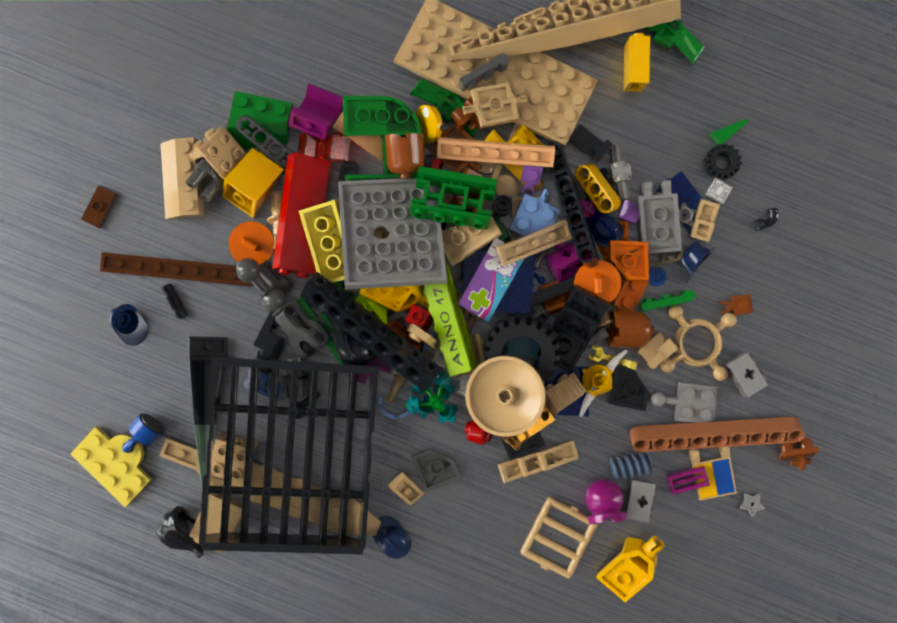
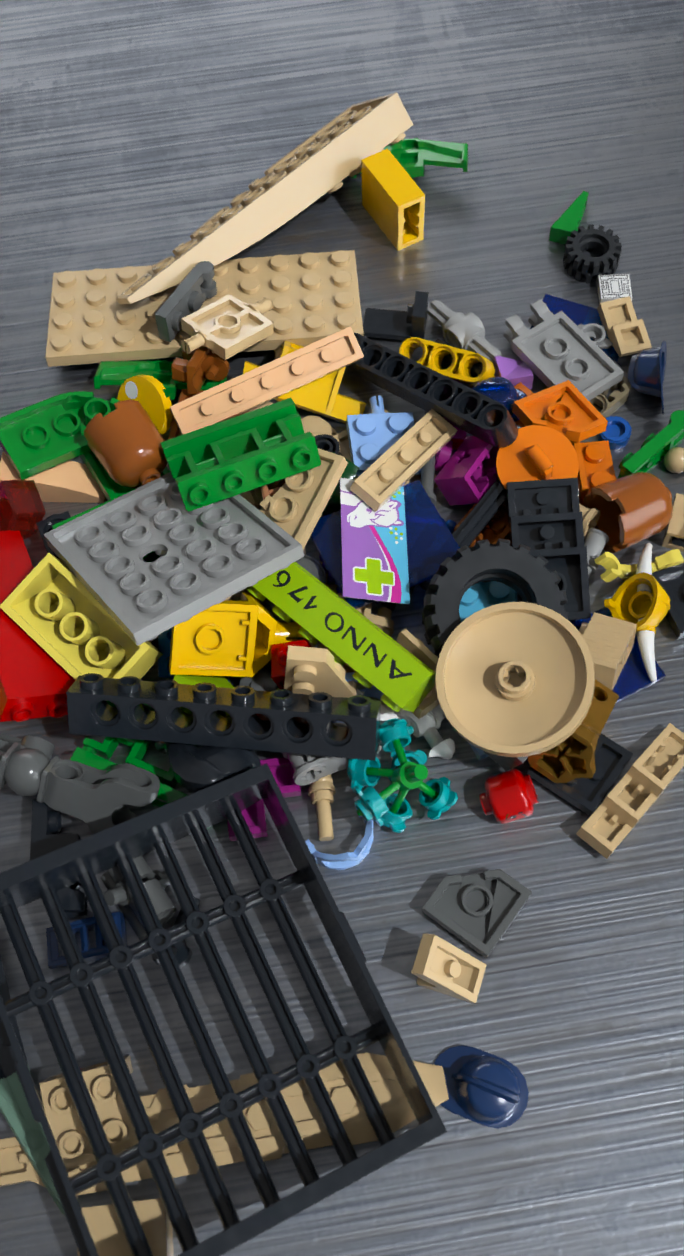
camera: 30 degrees left, 25 degrees down
medium lavender plate [521,165,543,197] -> none

